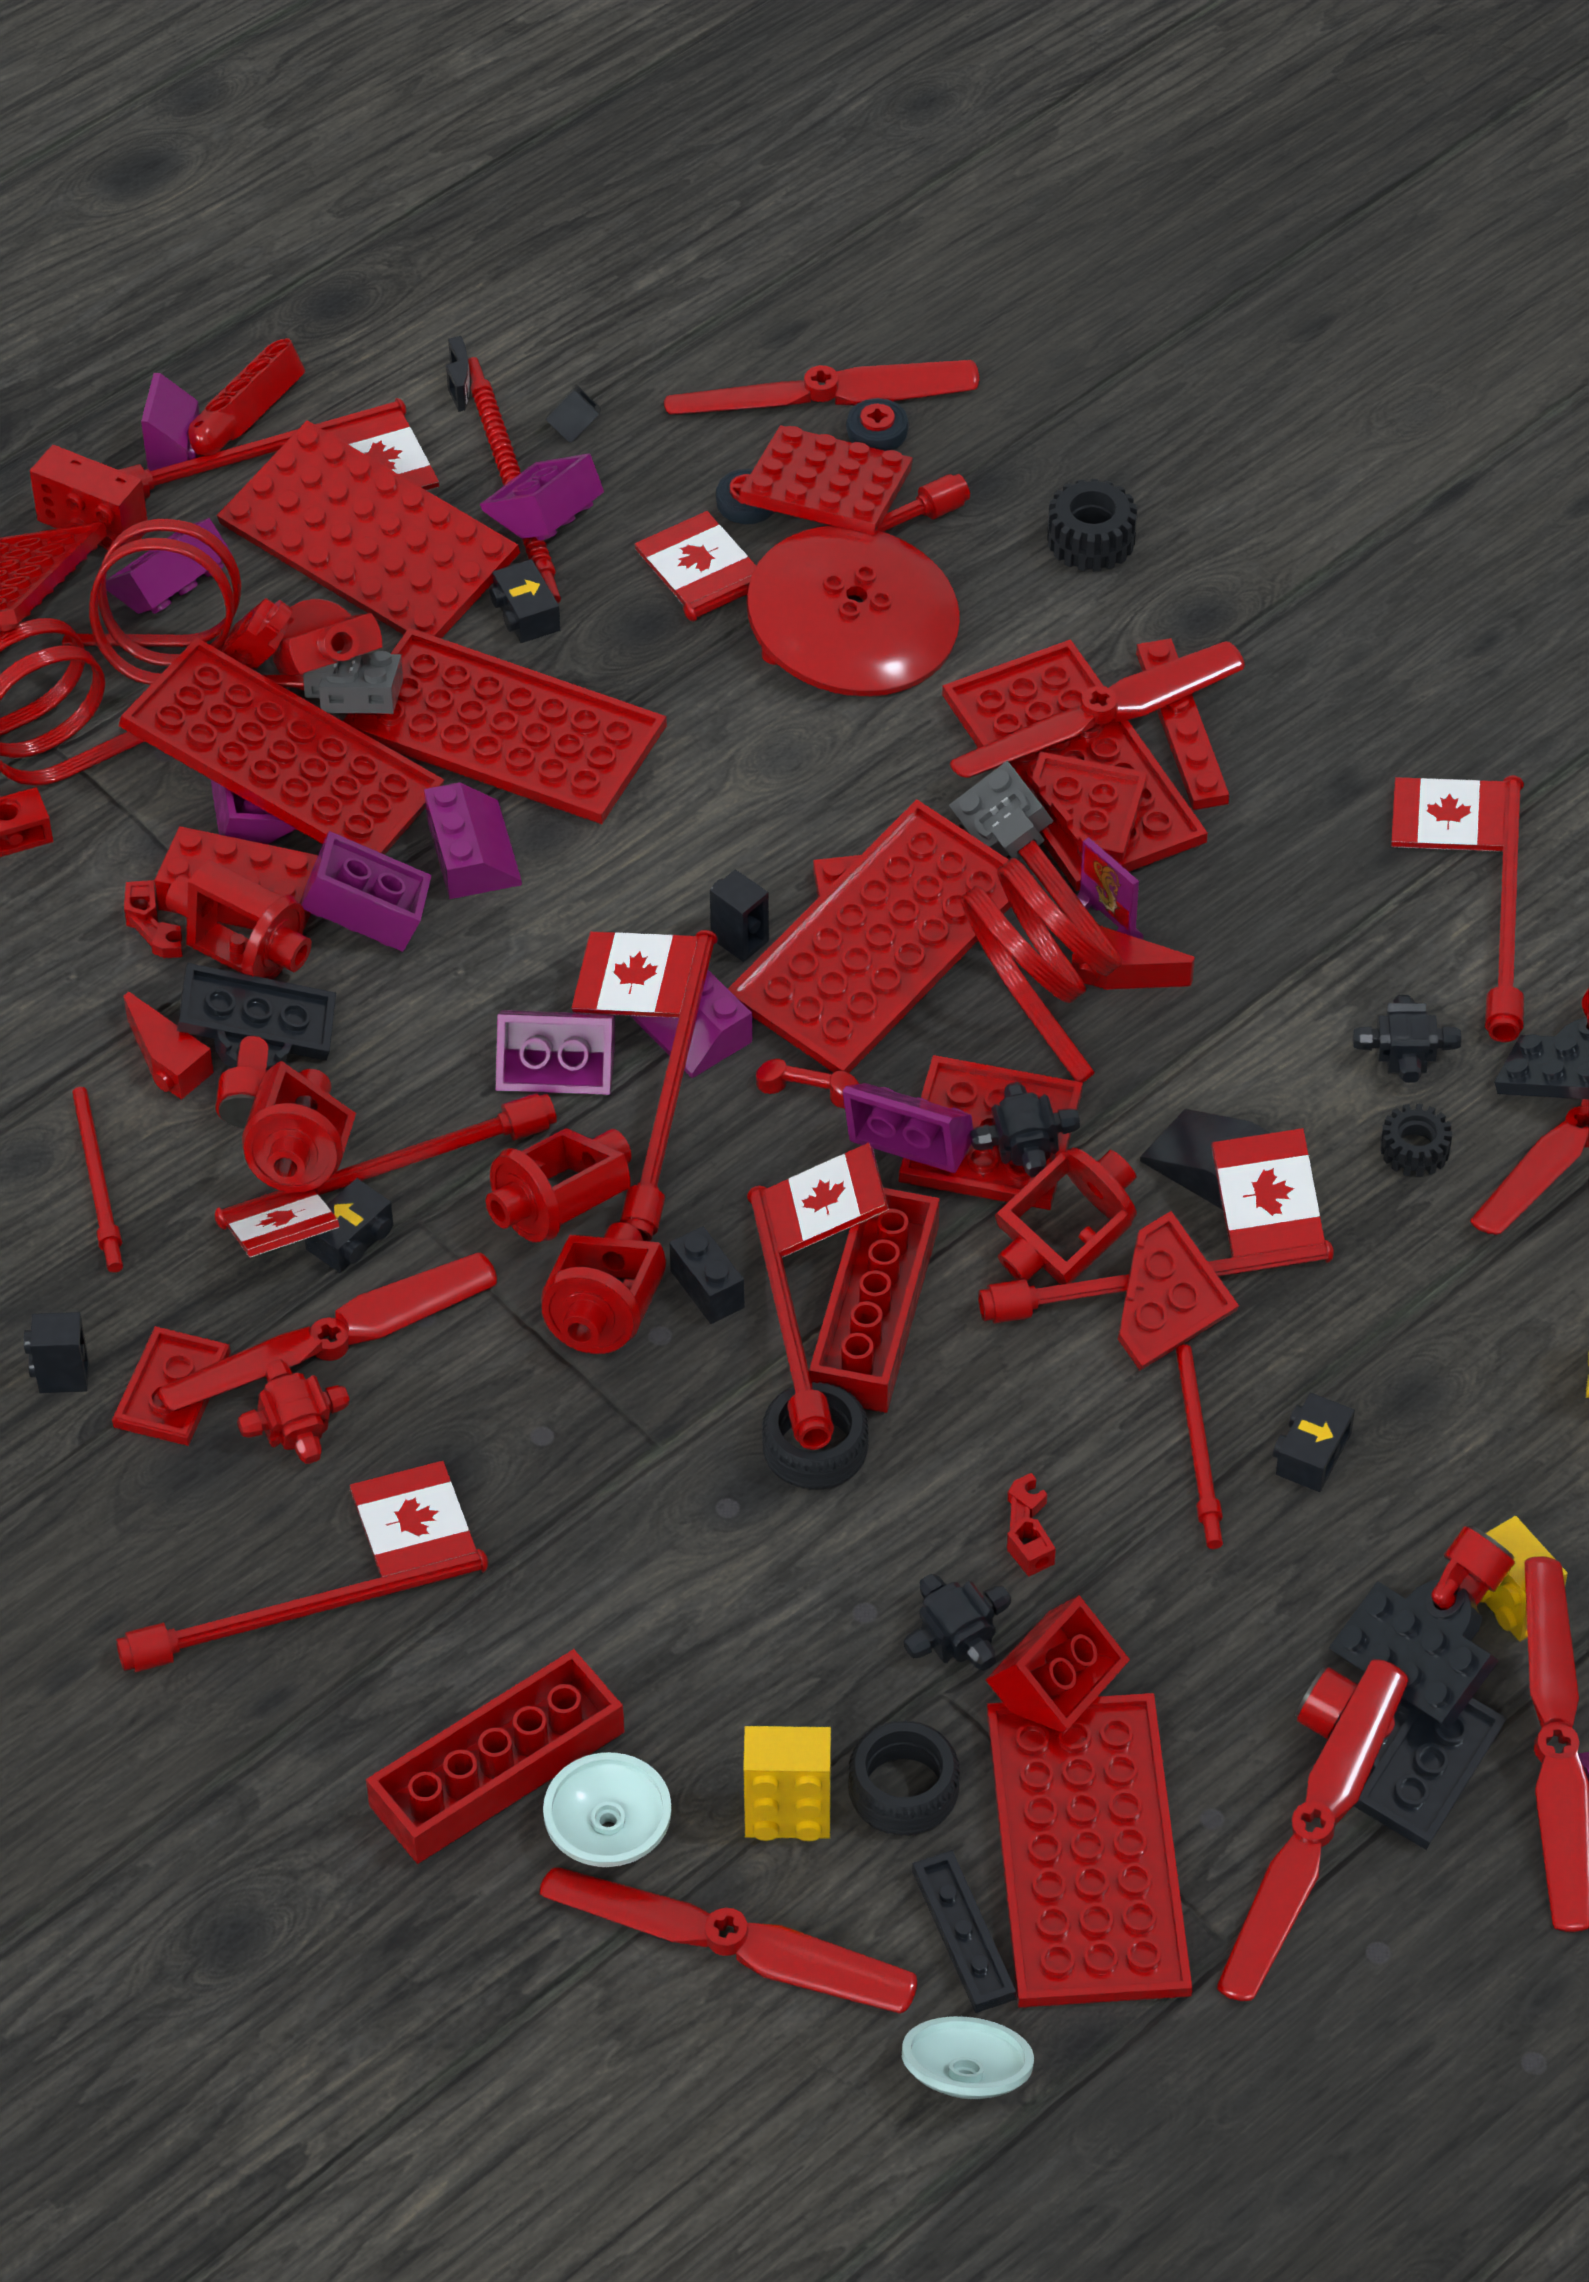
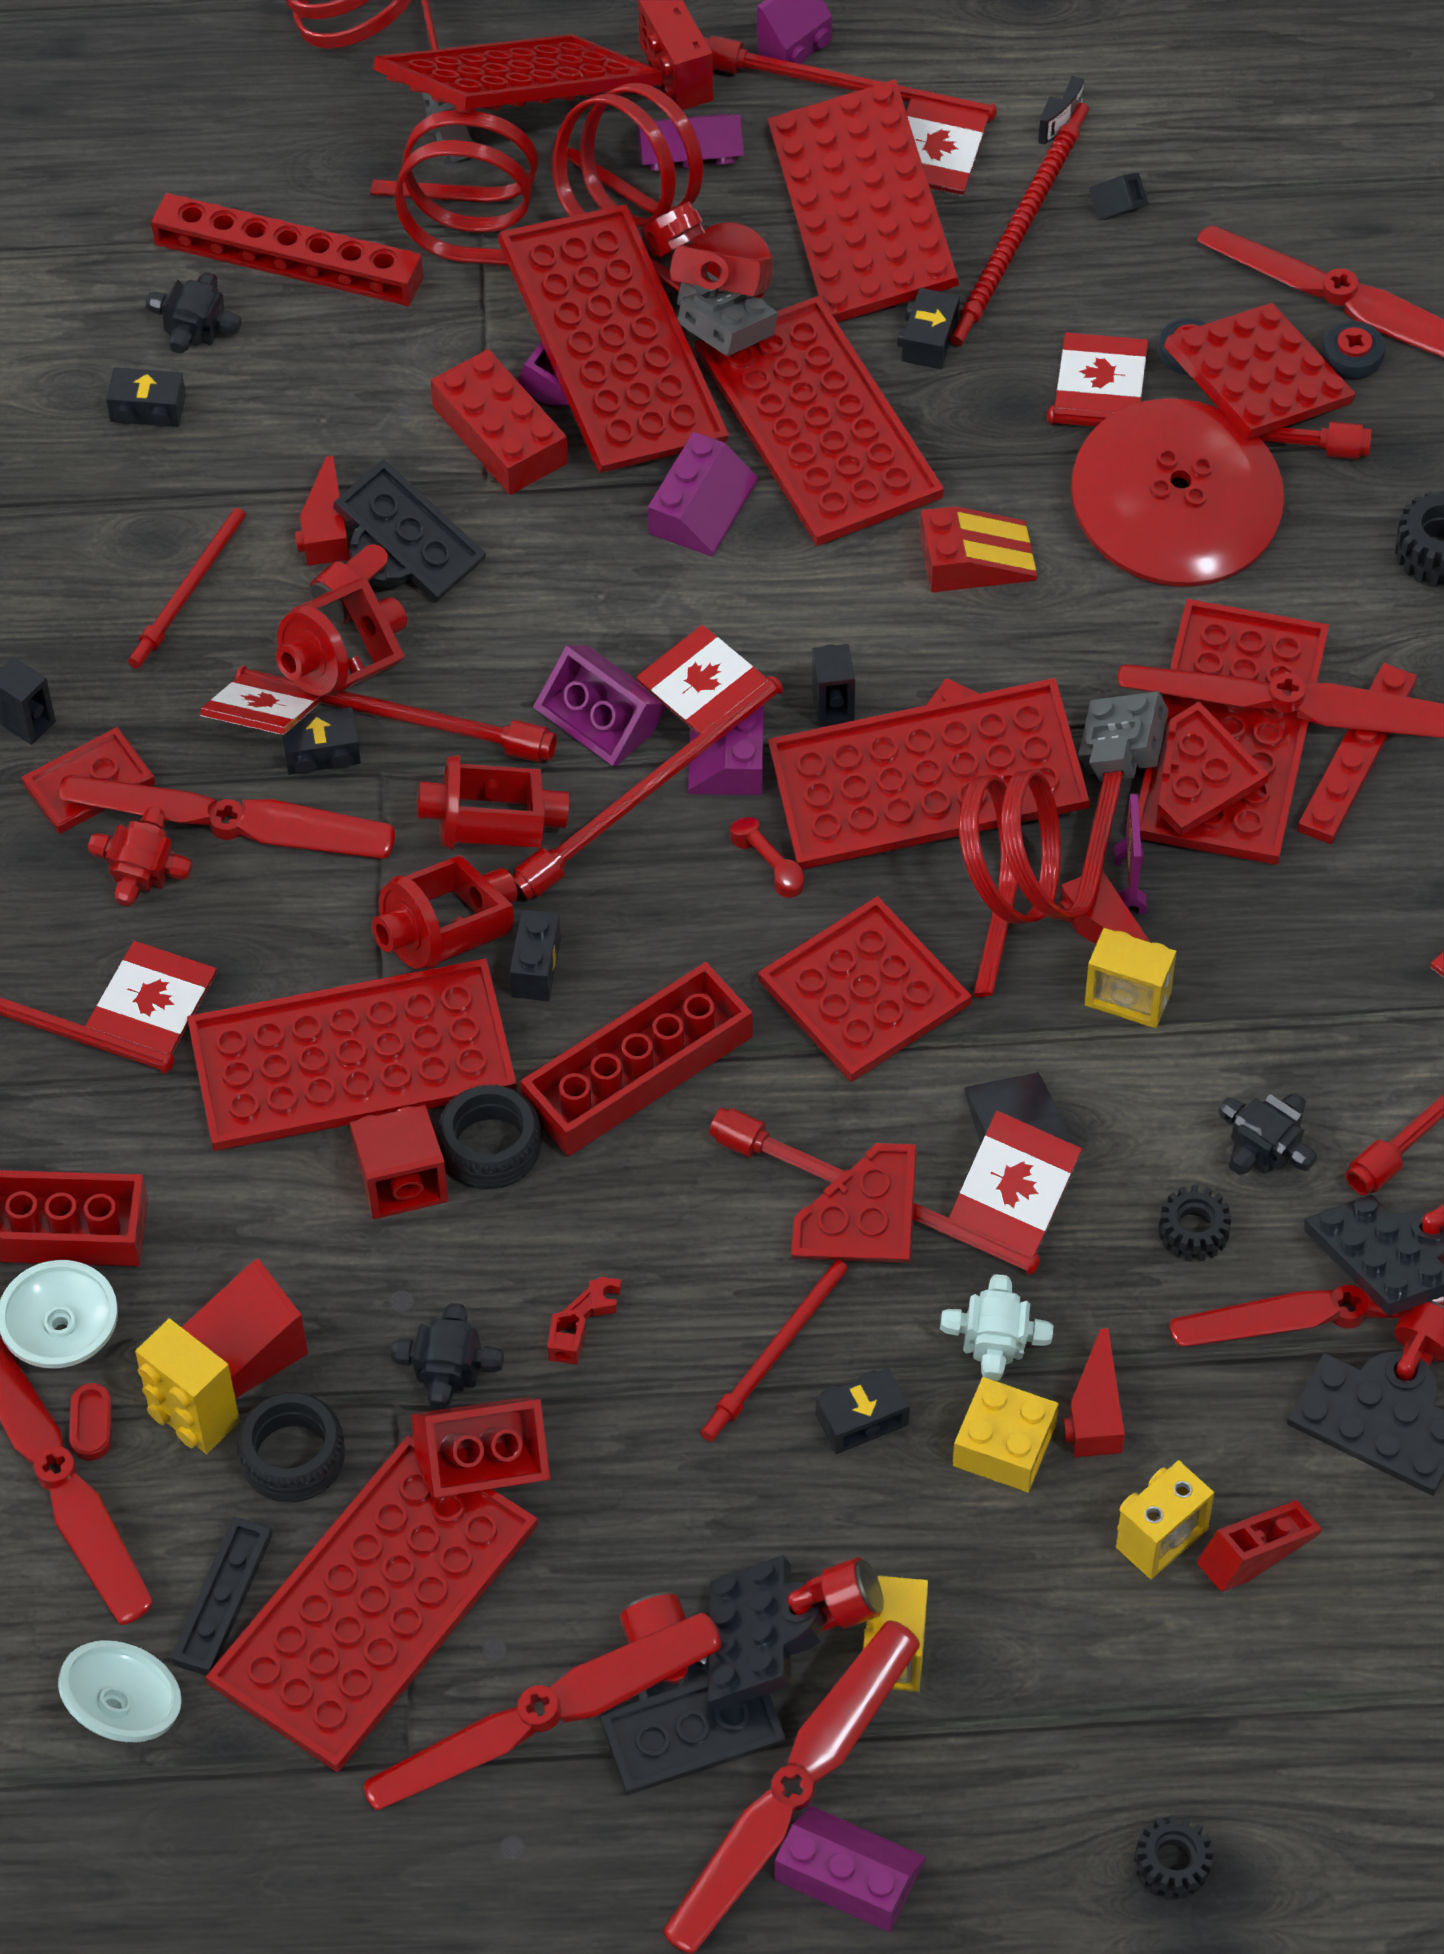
camera: 40 degrees right, 5 degrees up
red piece [124,880,182,958] -> none
red piece [165,860,312,980] -> none
red piece [188,338,305,455] -> none
magenta slope [301,831,432,952] -> none
magenta slope [480,453,604,540] -> none
flag [747,1143,889,1450] -> none
magenta slope [843,1083,973,1173] -> none
black piece [970,1082,1080,1177] -> none
red piece [995,1147,1137,1285] -> none
none -> red tile [69,1383,112,1461]
none -> red slope [181,1259,308,1399]
none -> red plate [187,958,517,1151]
none -> red slope [350,1105,449,1220]
none -> red slope [920,506,1037,593]
none -> light aqua piece [940,1274,1053,1381]
none -> yellow piece [953,1377,1059,1493]
none -> red slope [1063,1328,1124,1457]
none -> yellow piece [1084,928,1176,1029]

